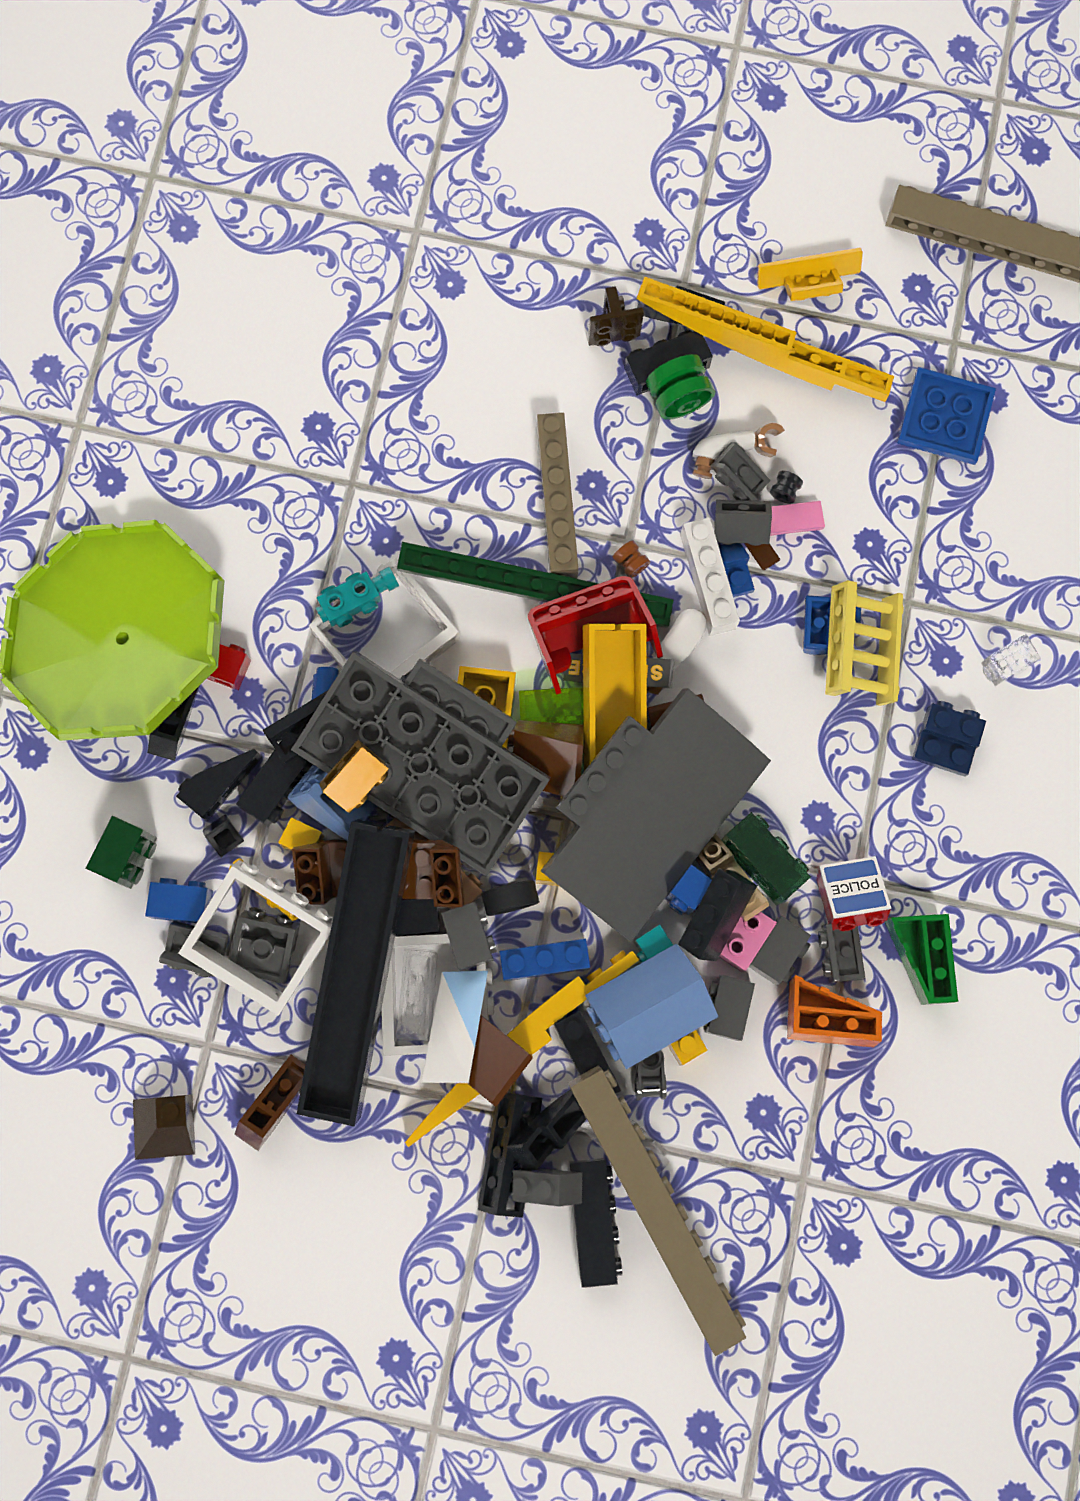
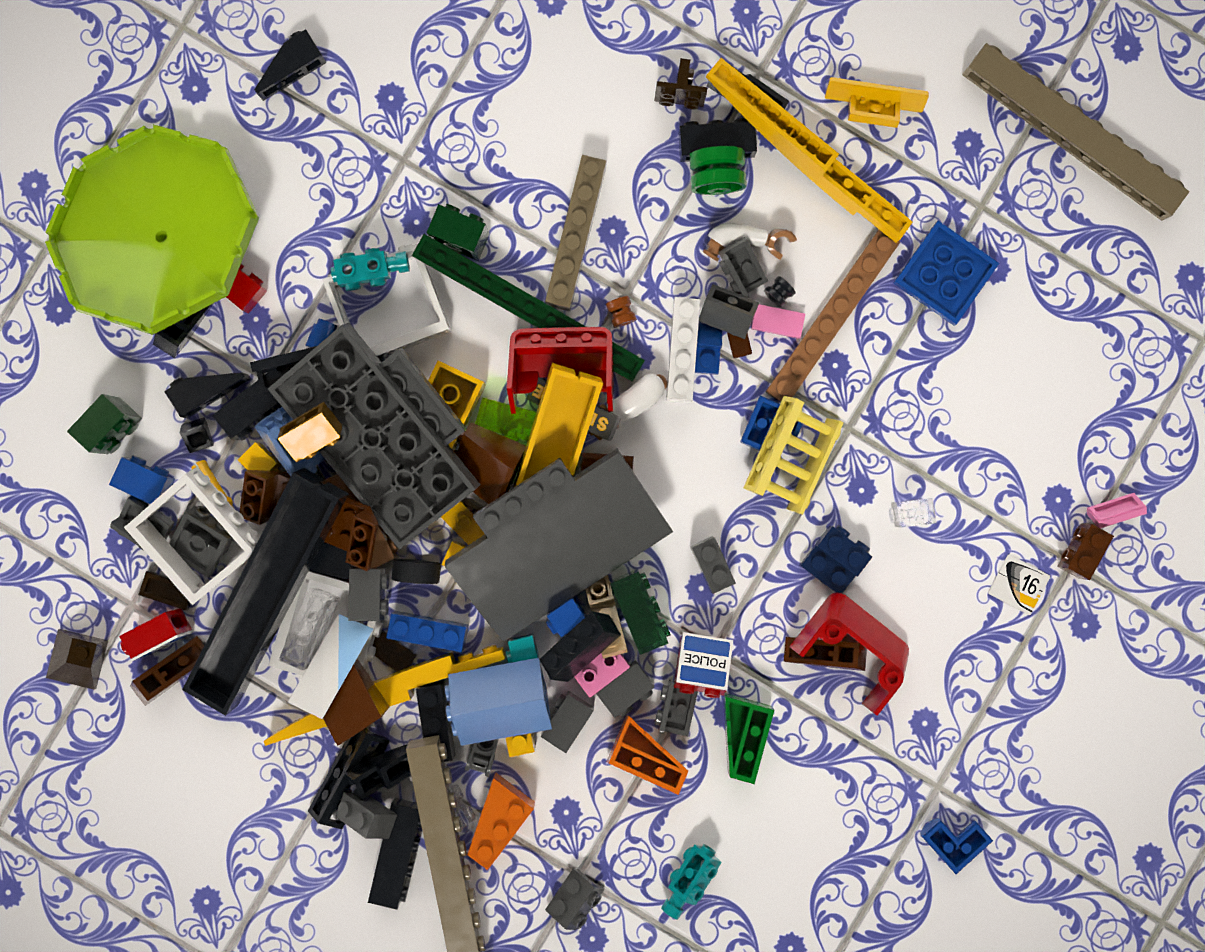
camera: 15 degrees right, 10 degrees up
none -> red piece [119,609,194,661]
none -> dark brown tile [138,571,191,611]
none -> black slope [254,29,326,101]
none -> dark brown tile [373,629,418,672]
none -> dark green brick [426,204,490,261]
none -> yellow plate [441,501,485,545]
none -> orange wedge [467,772,535,870]
none -> dark grey bracket [545,868,604,930]
none -> teal brick [661,844,722,920]
none -> dark grey brick [690,536,736,594]
none -> medium nougat plate [765,229,900,403]
none -> reddish brown slope [784,637,867,671]
none -> red windscreen [789,592,909,716]

